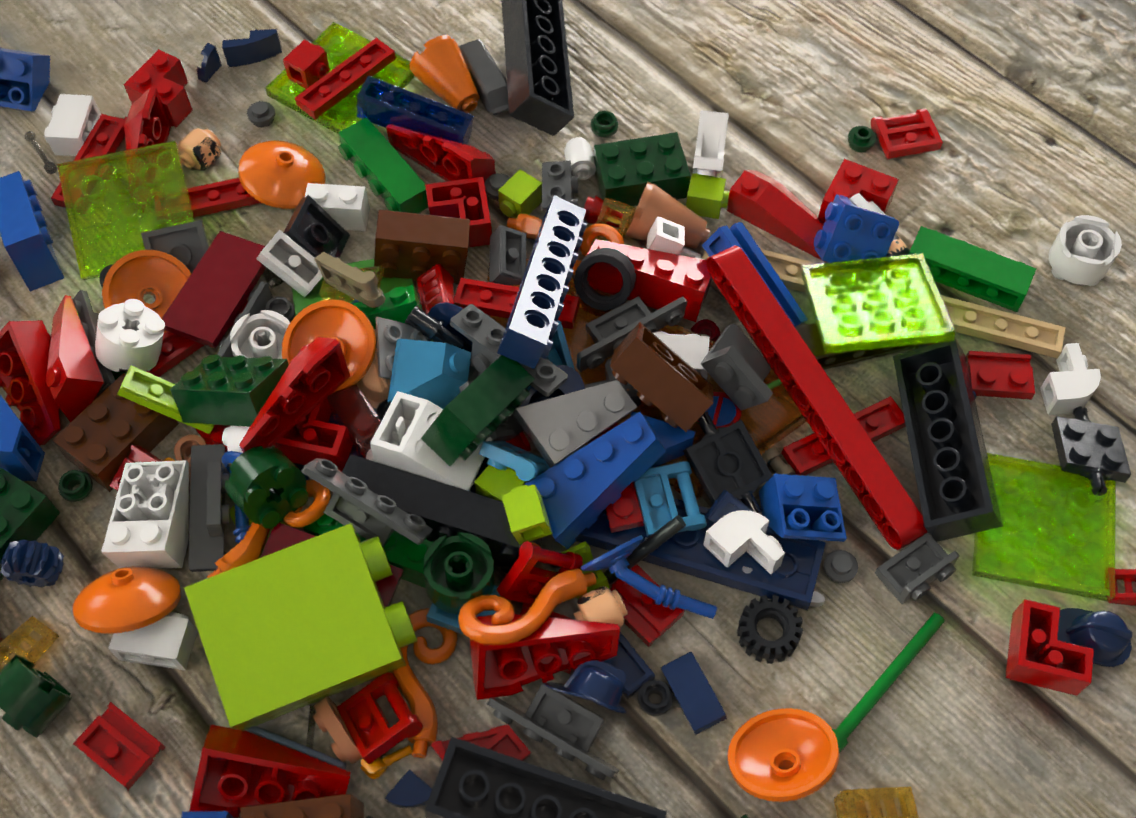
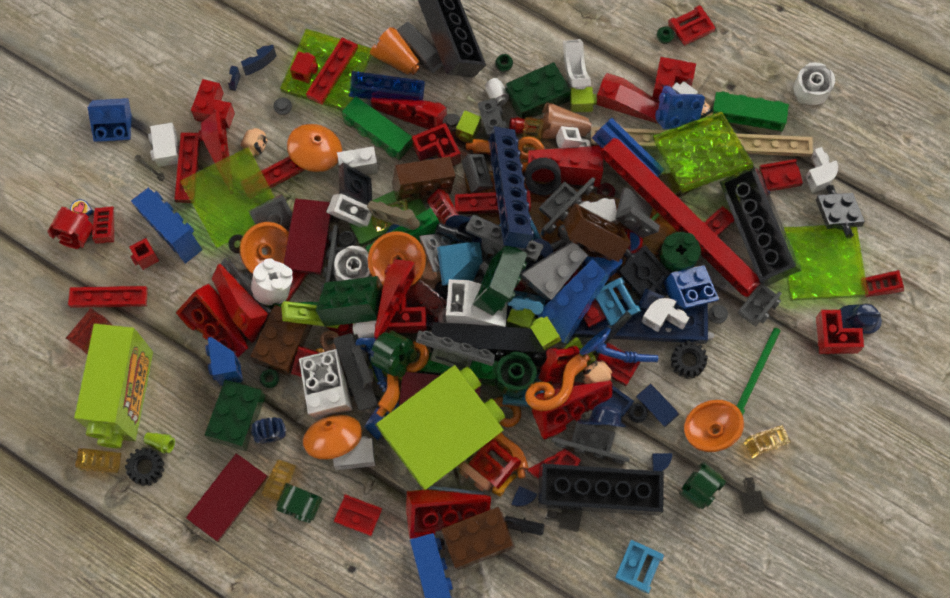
camera: 15 degrees left, 10 degrees up
none -> dark blue tile [652,453,672,471]
none -> dark green brick [659,232,701,274]

